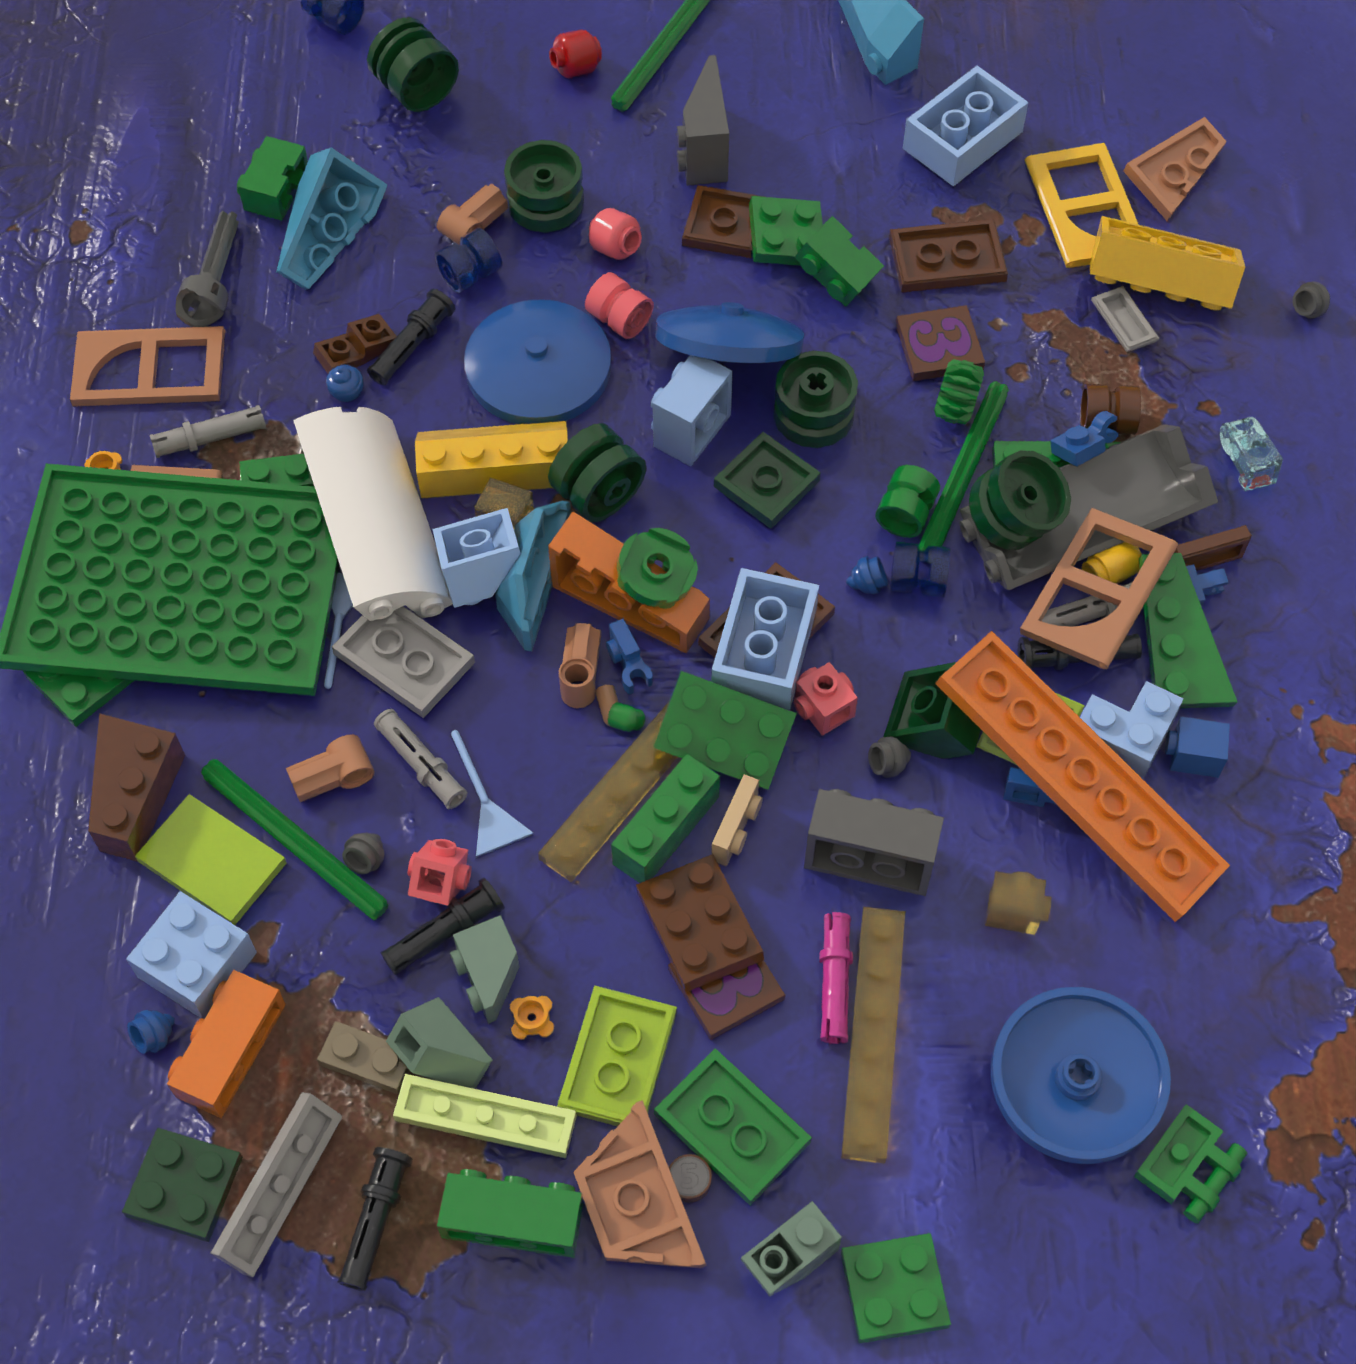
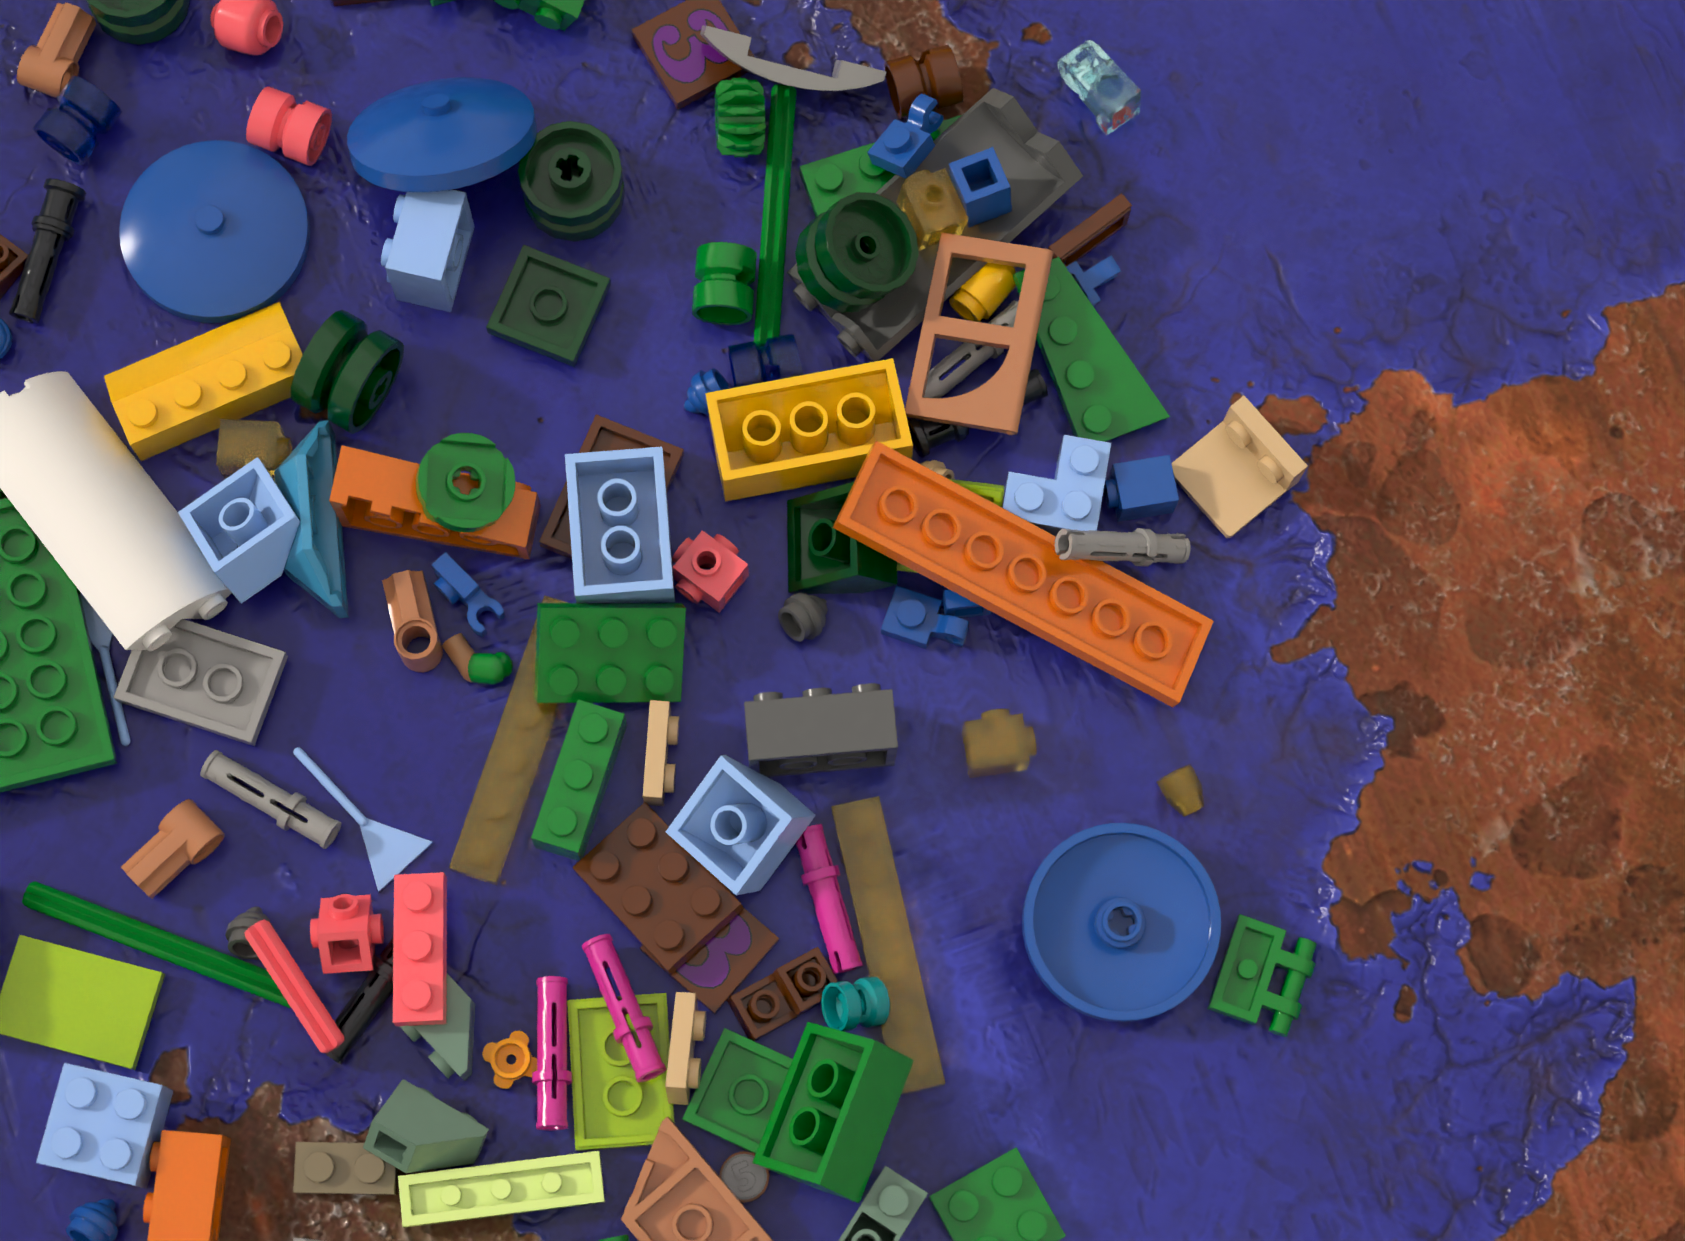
camera: 25 degrees left, 15 degrees up
none -> coral axle [244,920,345,1054]
none -> coral plate [393,872,447,1026]
none -> dark pink pin [532,976,572,1131]
none -> dark pink pin [582,934,667,1082]
none -> tan plate [665,992,706,1105]
none -> light blue slope [666,755,816,895]
none -> light grey slope [700,25,886,91]
none -> yellow slope [705,358,913,502]
none -> reddish brown slope [727,947,838,1042]
none -> green slope [752,1022,914,1203]
none -> teal wheel [821,977,890,1031]
none -> blue plate [881,585,969,649]
none -> clear yellow brick [897,168,968,251]
none -> blue brick [949,147,1012,228]
none -> light grey pin [1055,528,1191,567]
none -> clear yellow hose [1156,764,1205,817]
none -> tan bracket [1171,395,1308,538]

